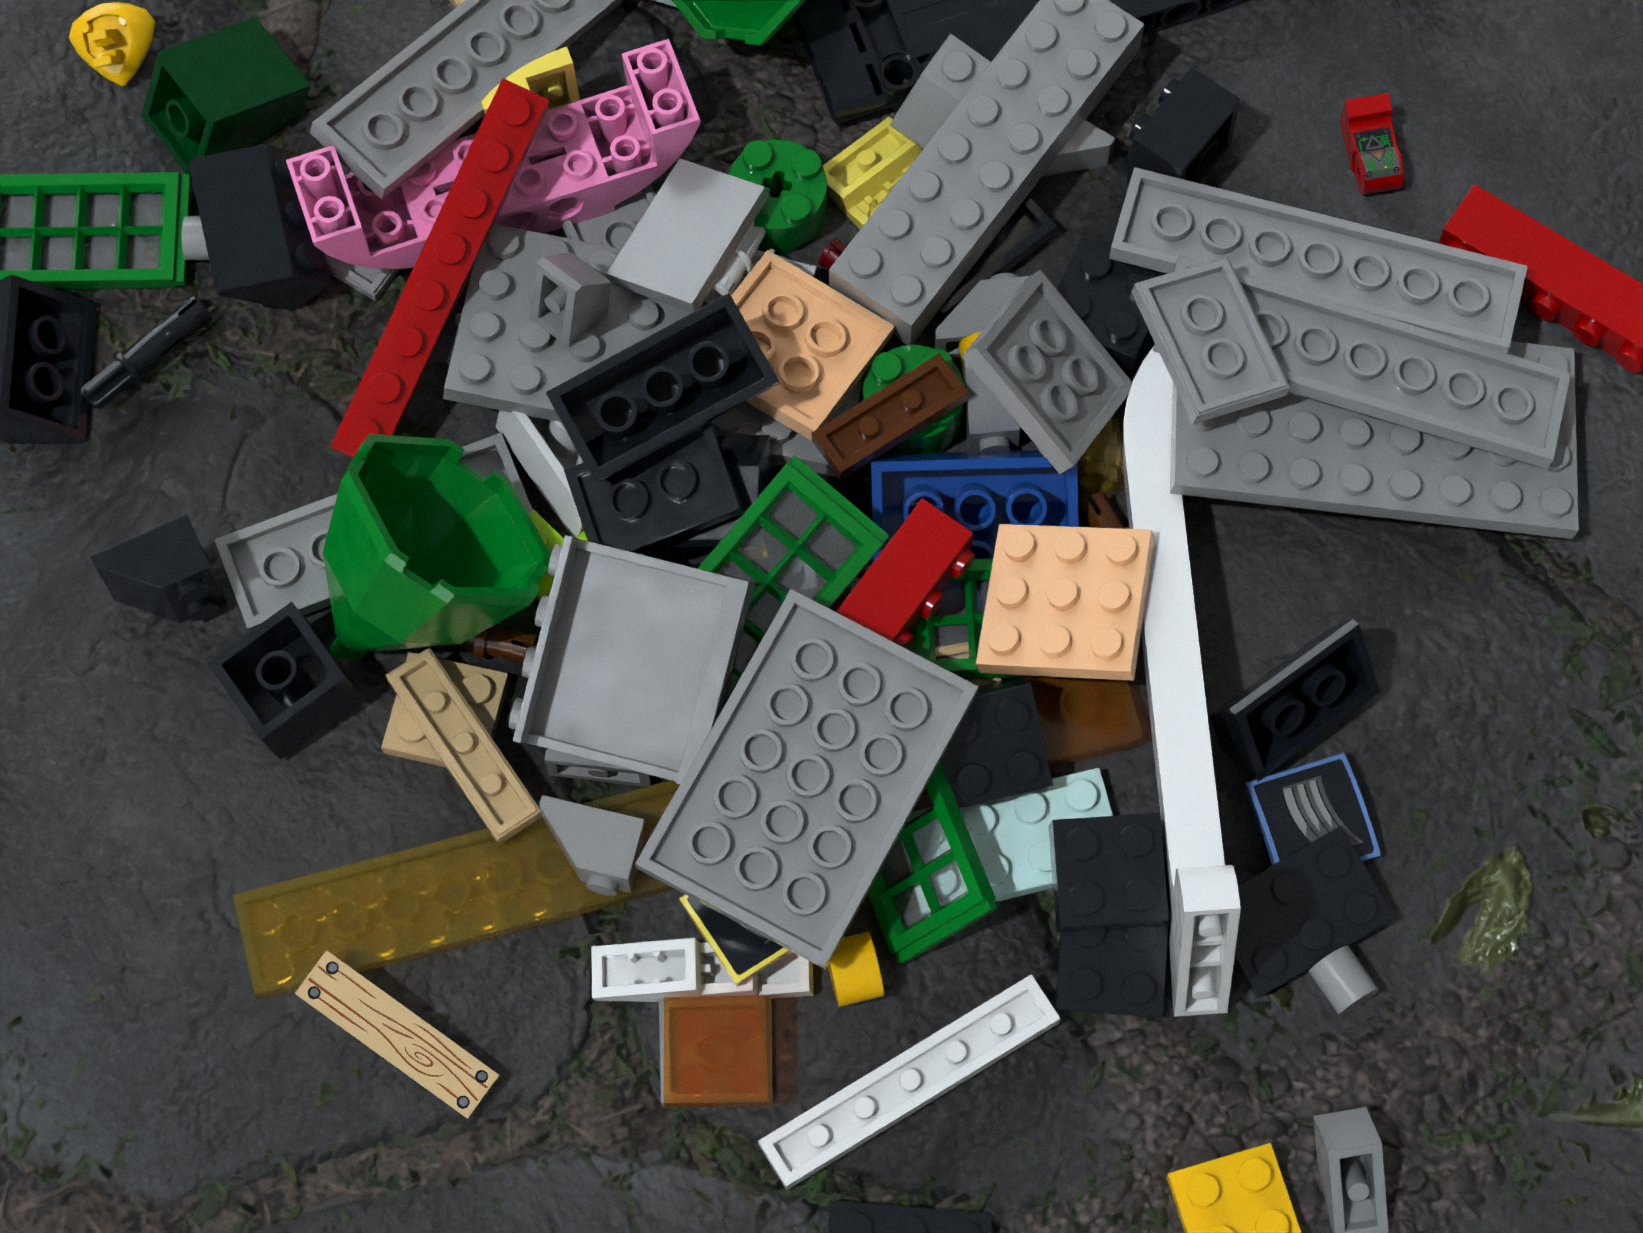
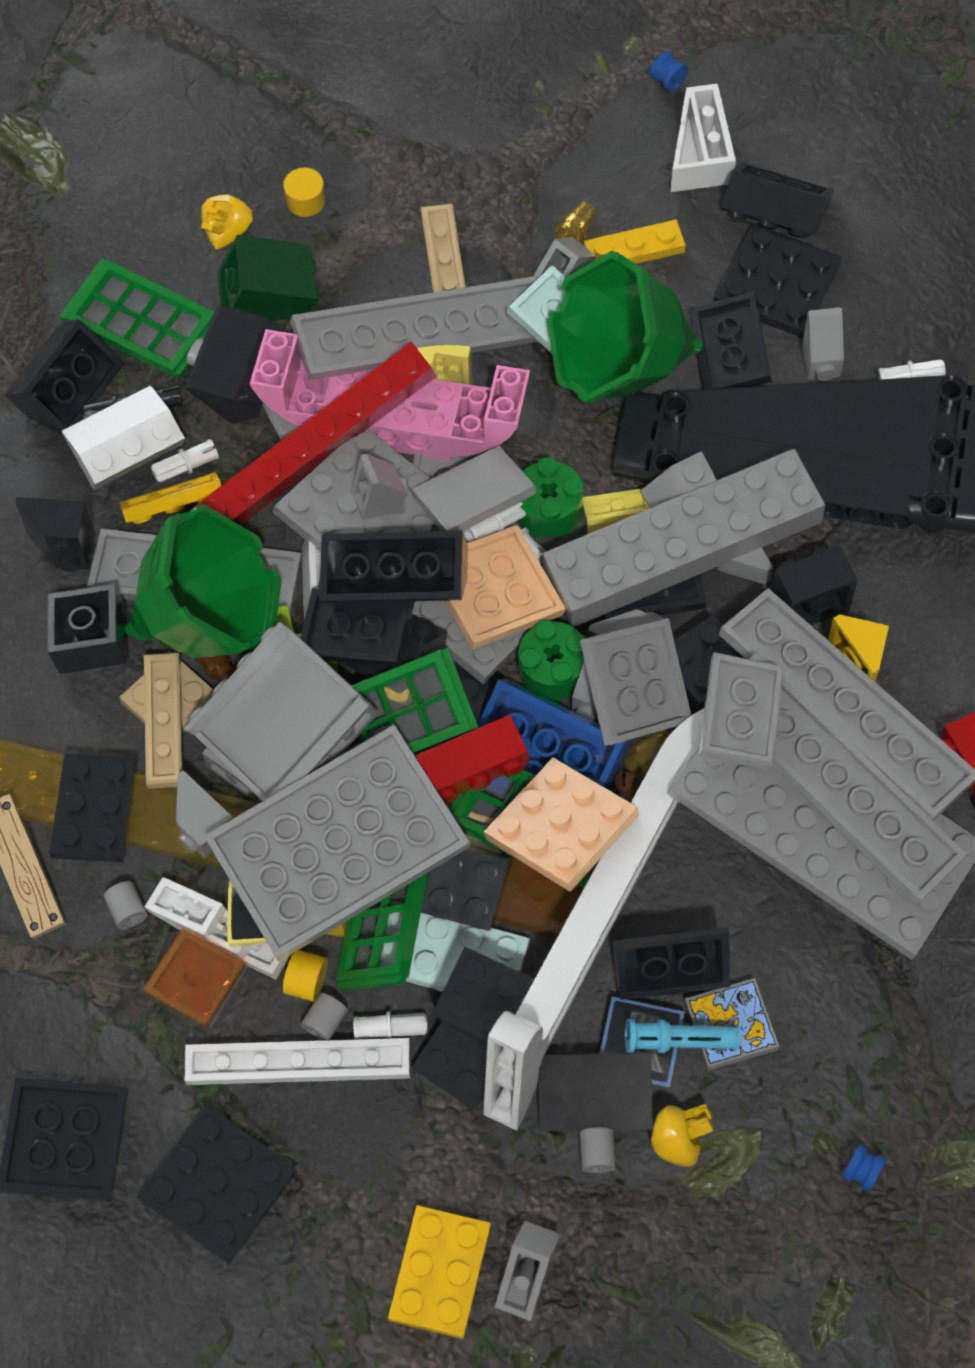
camera: 30 degrees right, 5 degrees down
reddish brown plate [812,353,969,480] -> none
red leg [1339,93,1403,195] -> none
none -> black plate [49,753,137,863]
none -> white slope [62,386,185,490]
none -> light grey gear [103,881,147,929]
none -> yellow plate [119,472,221,524]
none -> white axle [151,439,219,482]
none -> light grey gear [300,993,348,1041]
none -> white axle [353,1011,428,1040]
none -> medium azure pin [624,1019,741,1053]
none -> yellow piece [651,1104,713,1167]
none -> tile [684,978,779,1071]
none -> yellow slope [828,614,889,682]

